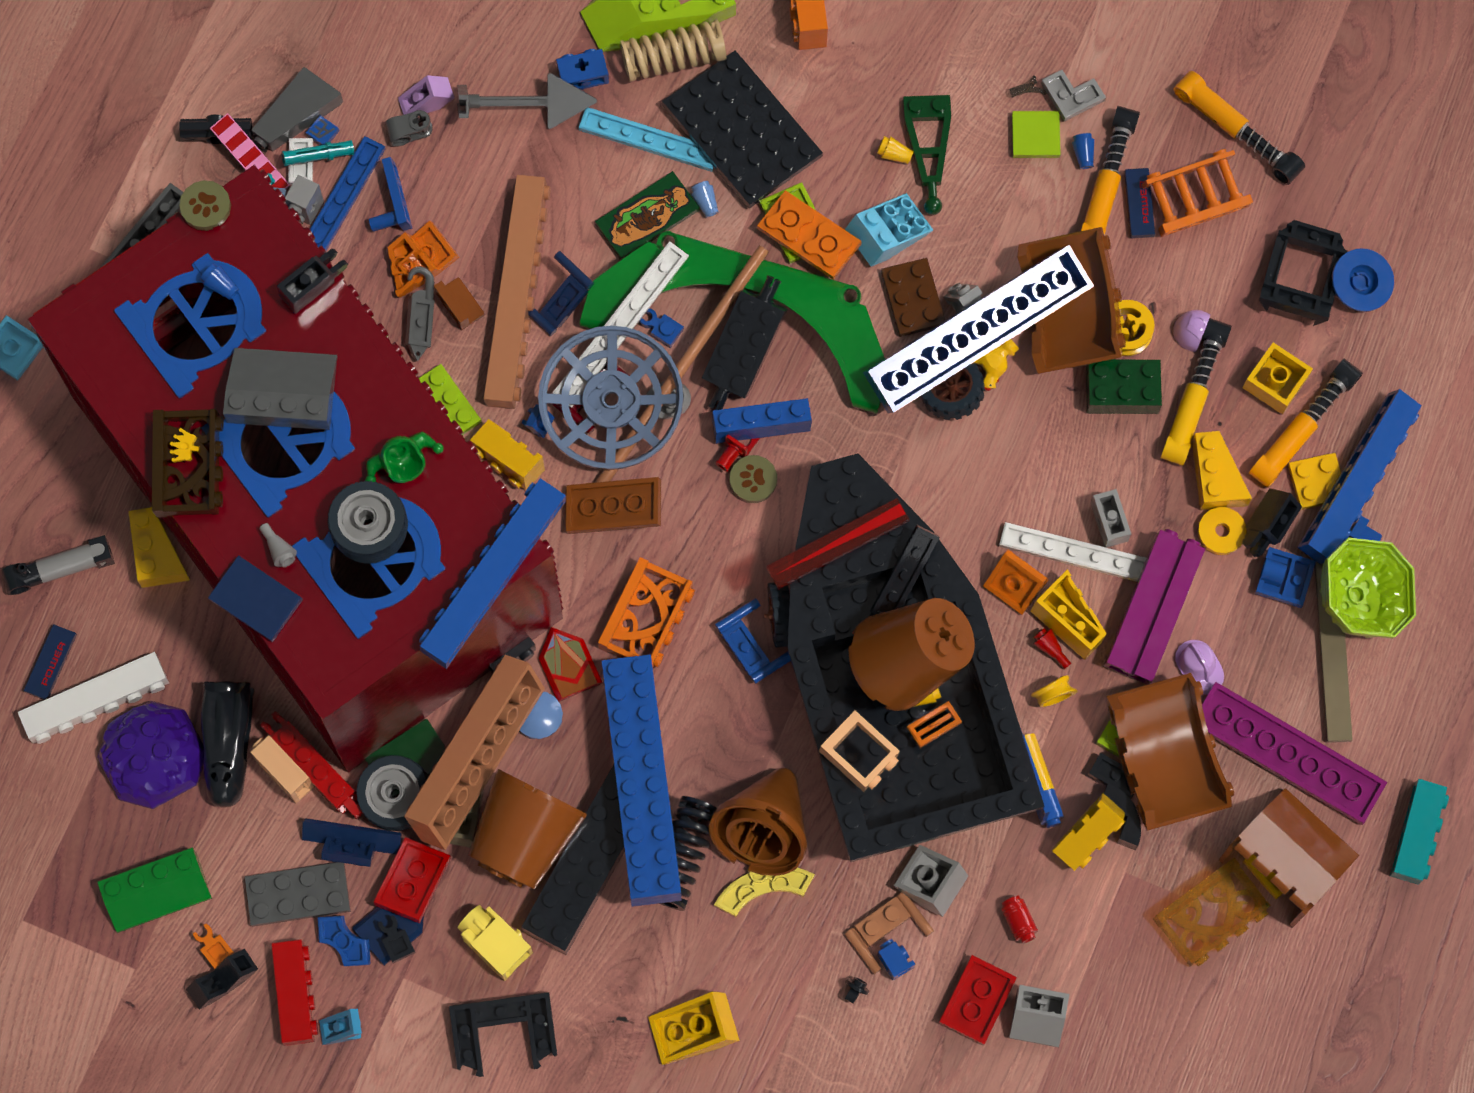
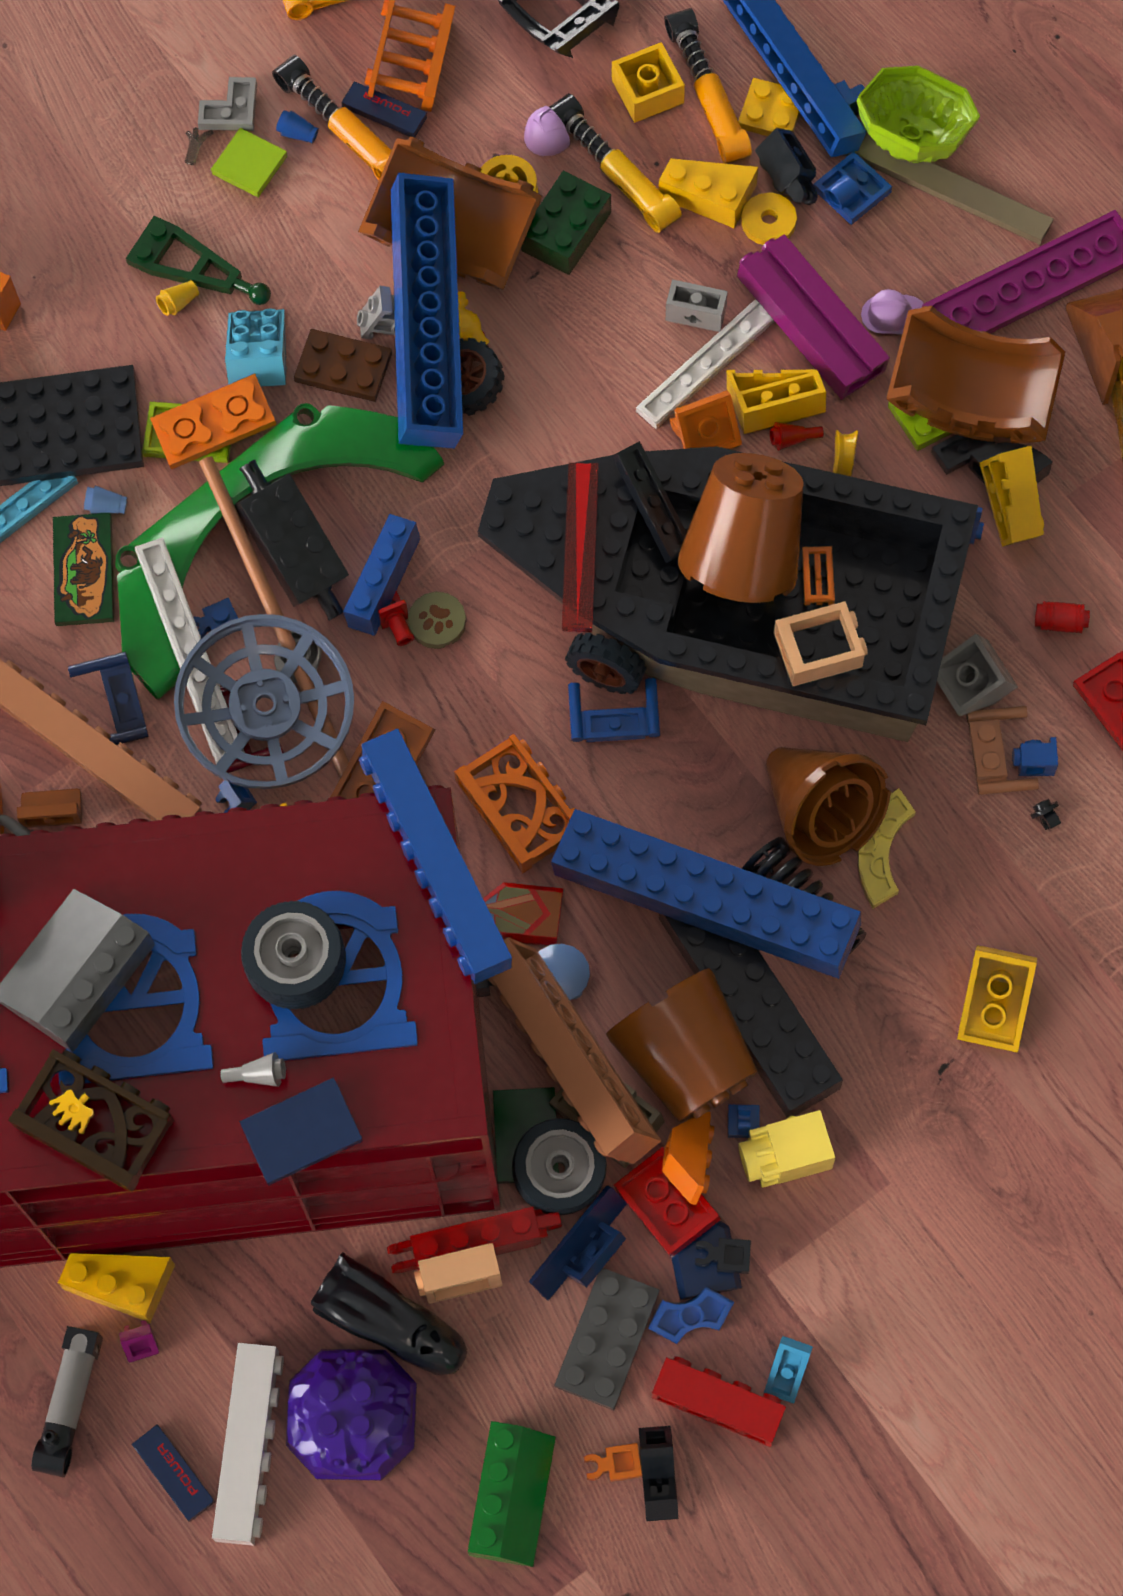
camera: 55 degrees left, 5 degrees down
green piece [365,432,444,483] -> none
black wedge [449,992,557,1077] -> none
none -> magenta tile [119,1320,159,1363]
none -> orange slope [662,1112,715,1205]
none -> blue tile [728,1104,760,1138]

